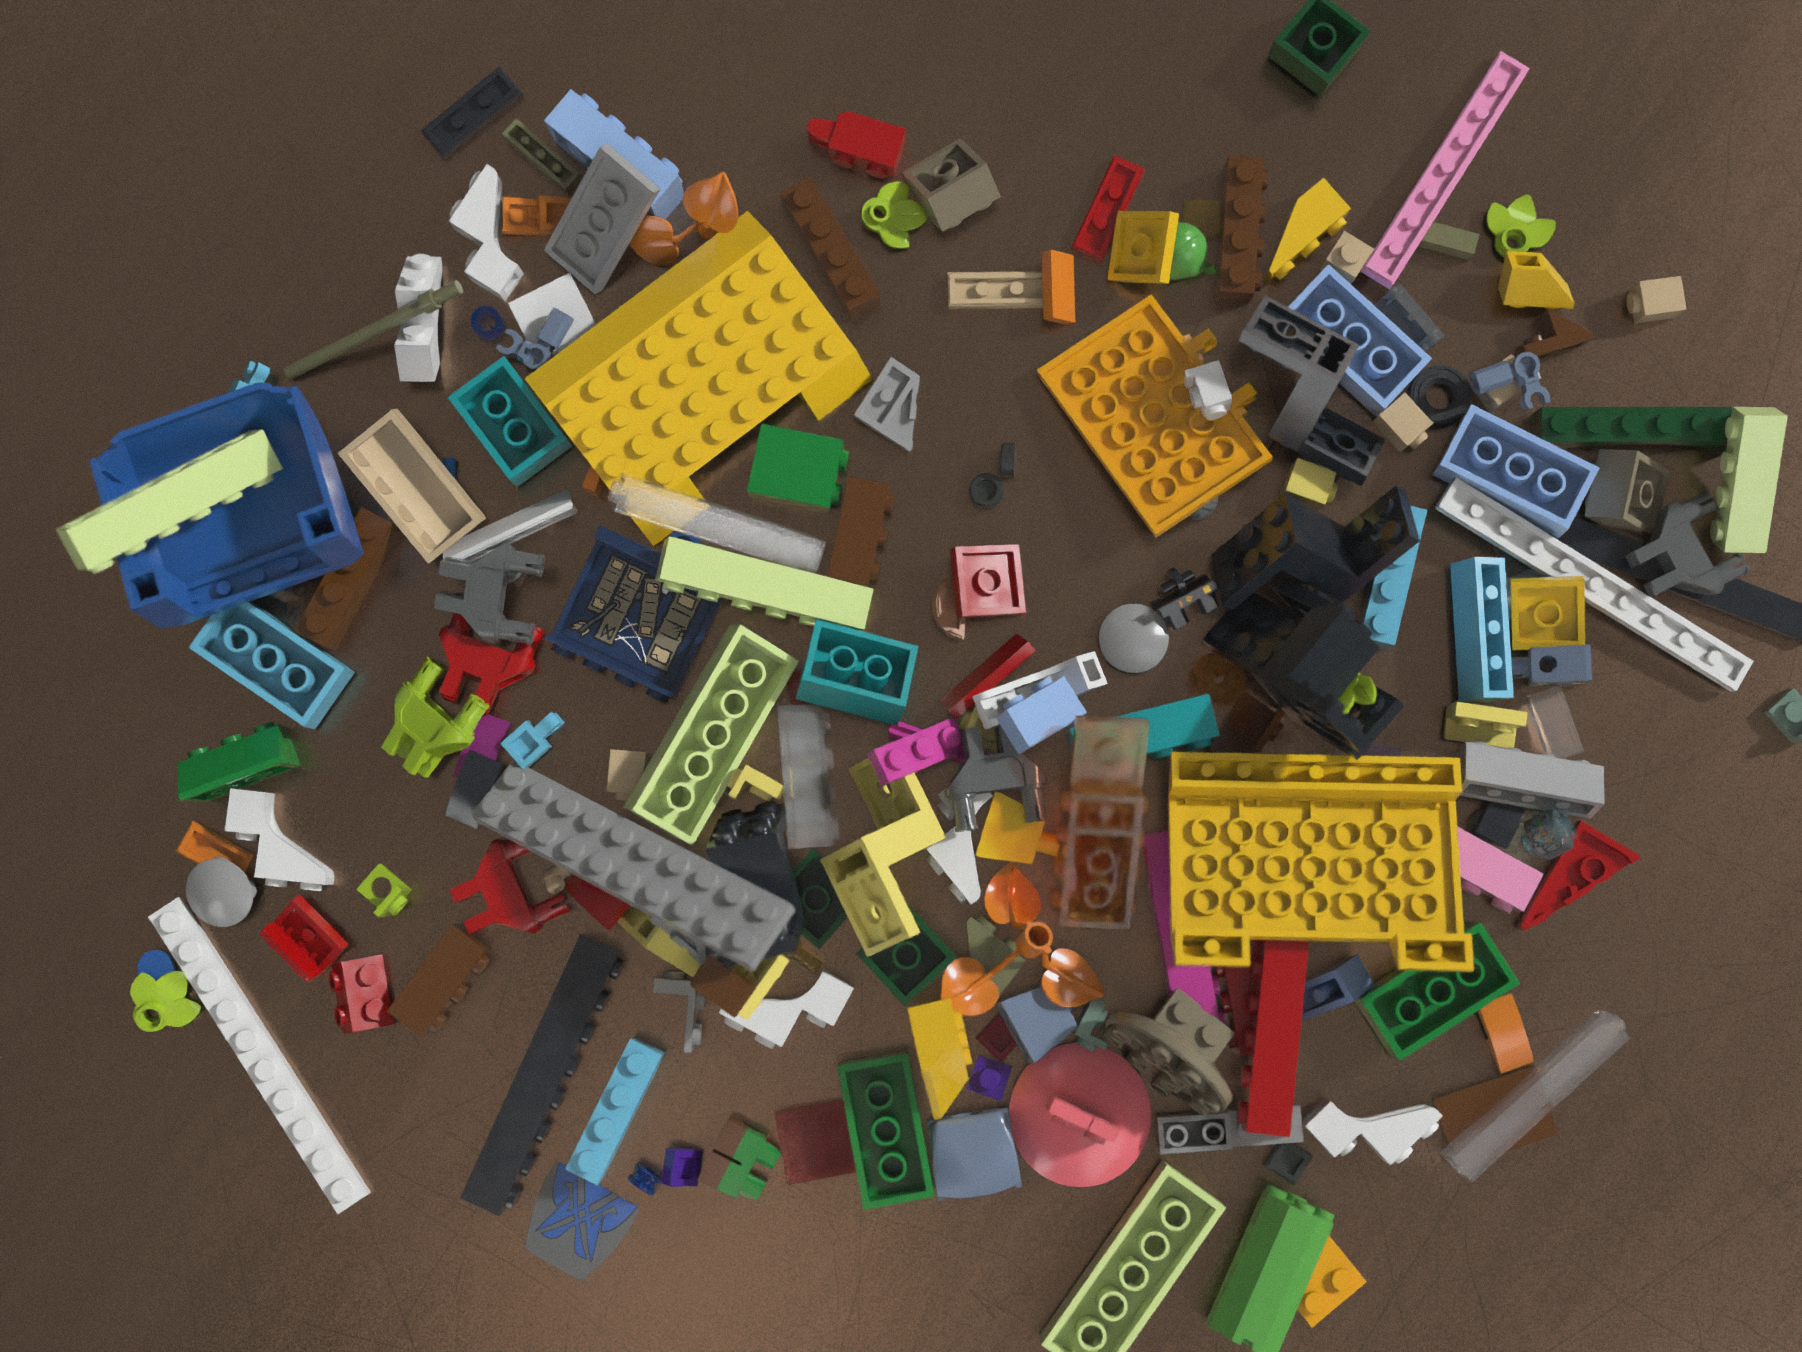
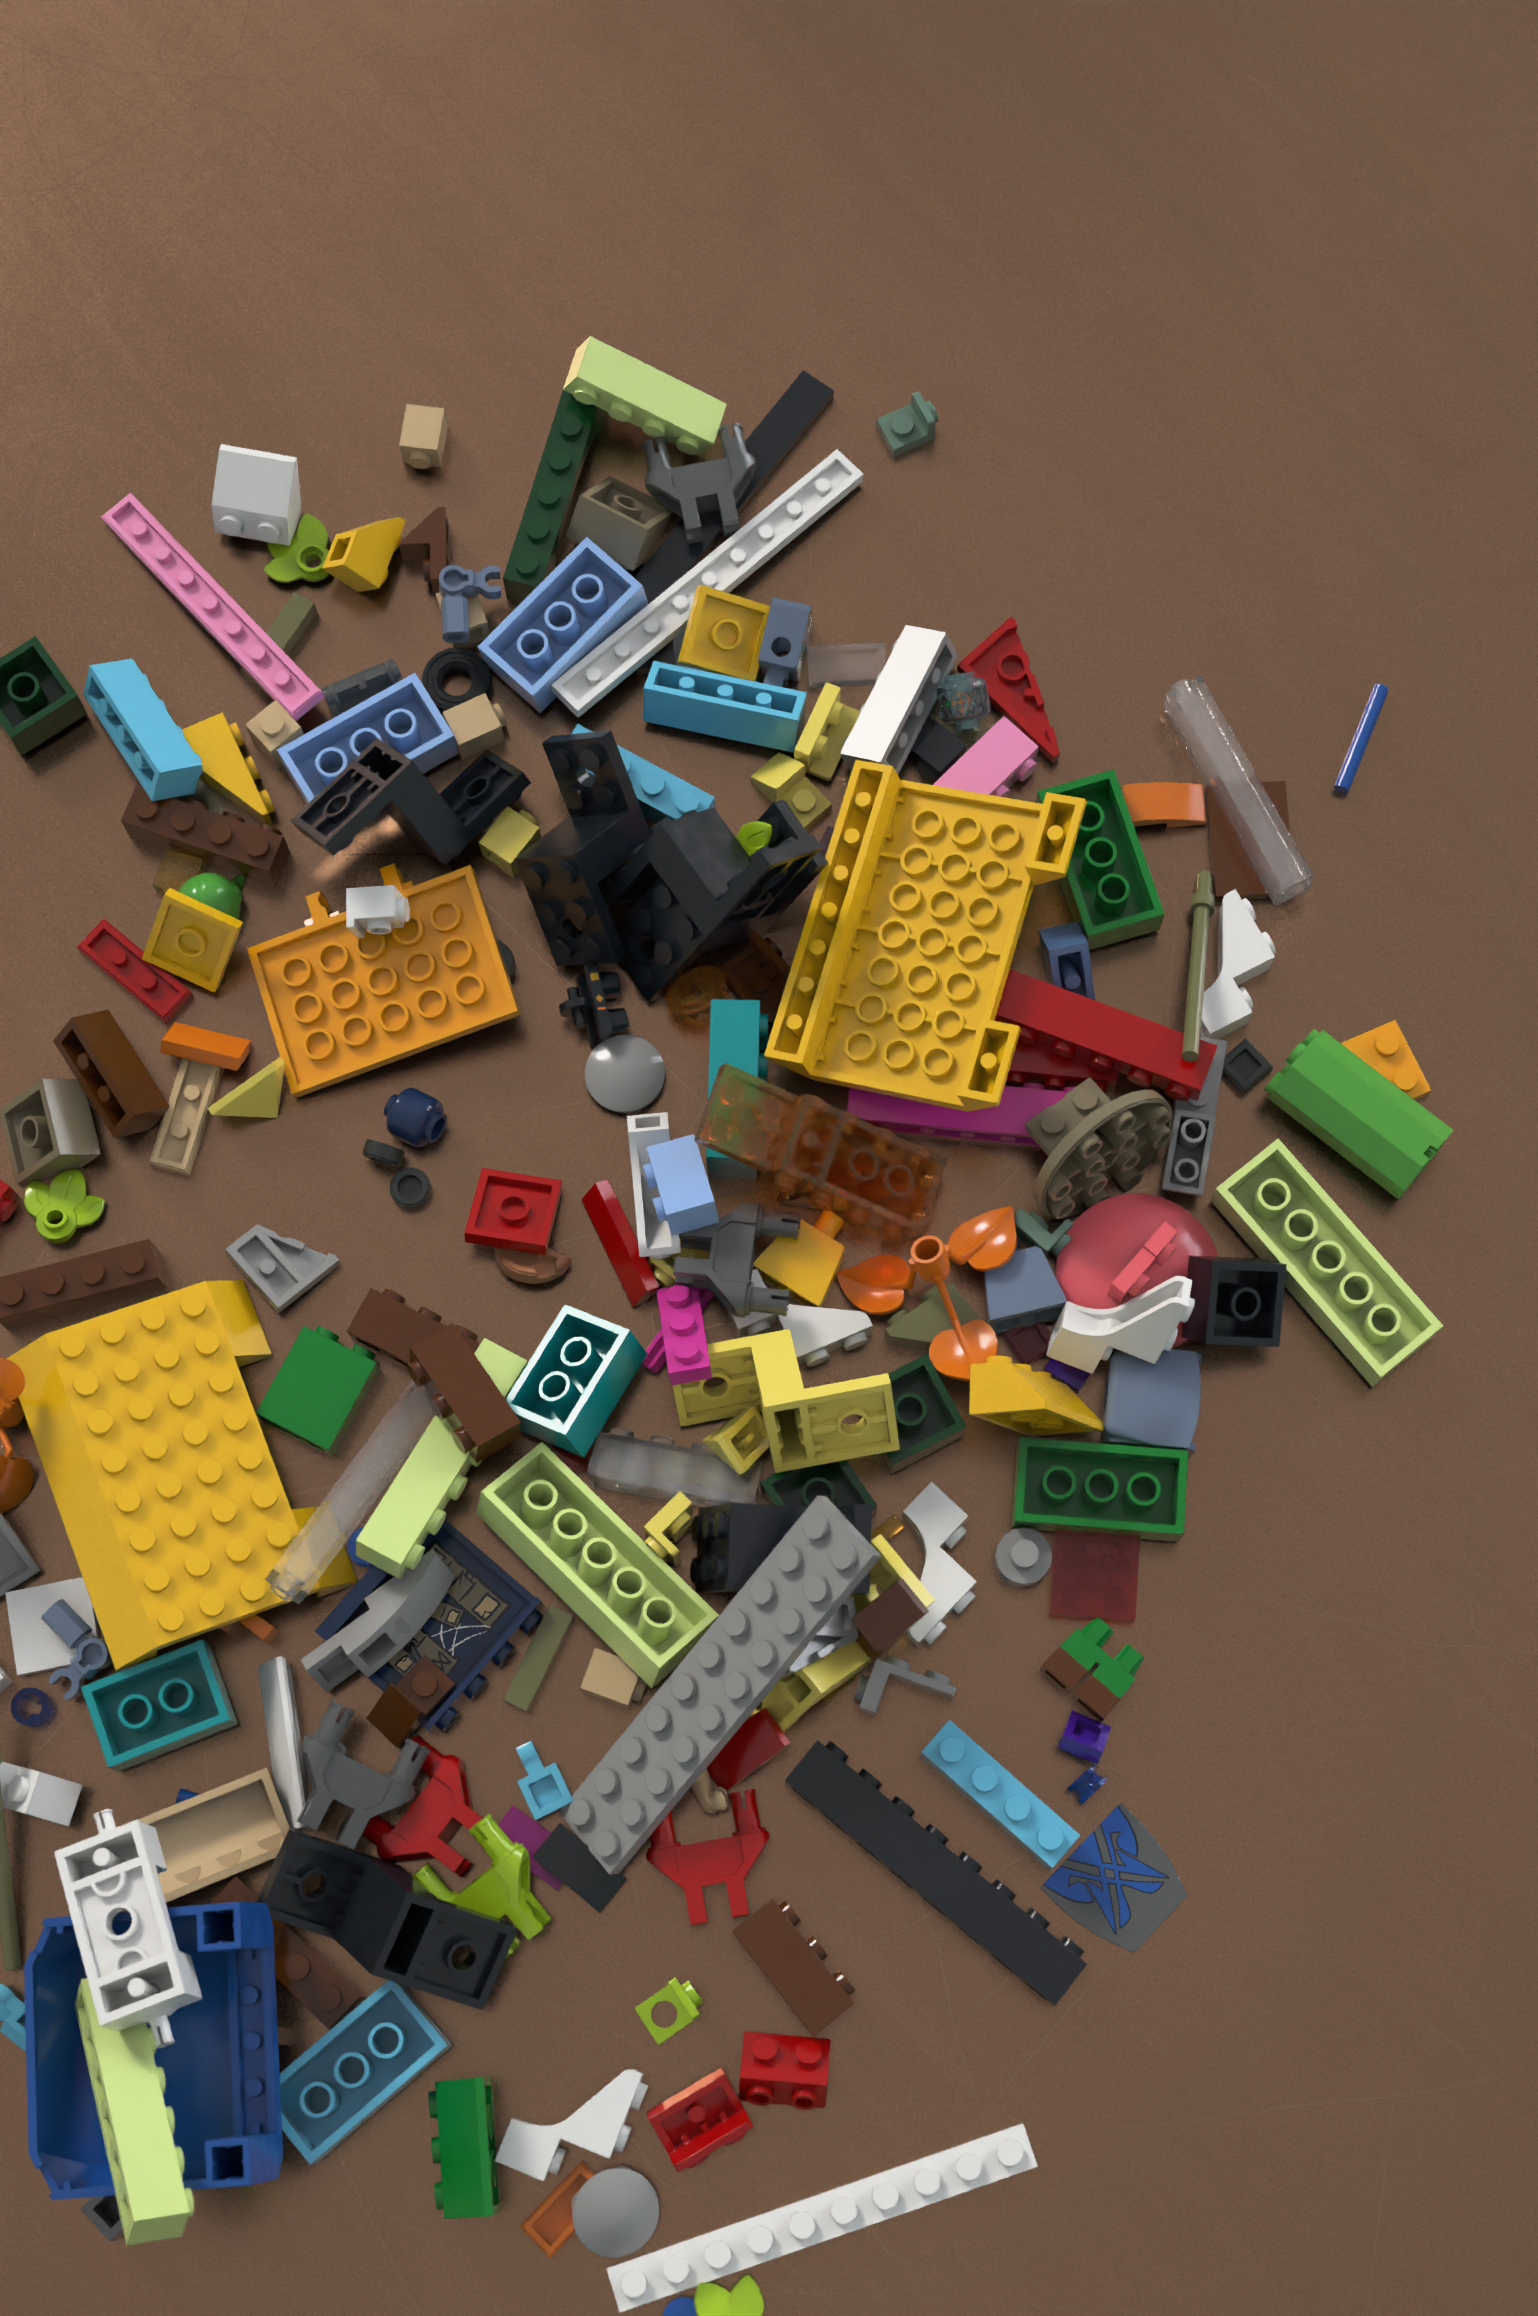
camera: 75 degrees left, 10 degrees down
none -> reddish brown brick [53,1010,170,1139]
none -> white brick [54,1809,203,2048]
none -> medium azure brick [83,659,203,801]
none -> light yellow slope [207,1056,285,1118]
none -> white slope [211,444,302,546]
none -> black bracket [257,1828,518,2010]
none -> light grey slope [301,1549,455,1692]
none -> reddish brown slope [366,1655,457,1748]
none -> dark blue head [384,1088,447,1147]
none -> reddish brown brick [407,1324,521,1463]
none -> olive piece [503,1604,575,1714]
none -> light yellow slope [702,1405,769,1475]
none -> light yellow slope [750,752,832,831]
none -> light grey piece [994,1527,1052,1588]
none -> white arch [1046,1276,1195,1374]
none -> olive bar [1182,871,1215,1062]
none -> black brick [1182,1255,1287,1347]
none -> blue bar [1334,684,1389,794]

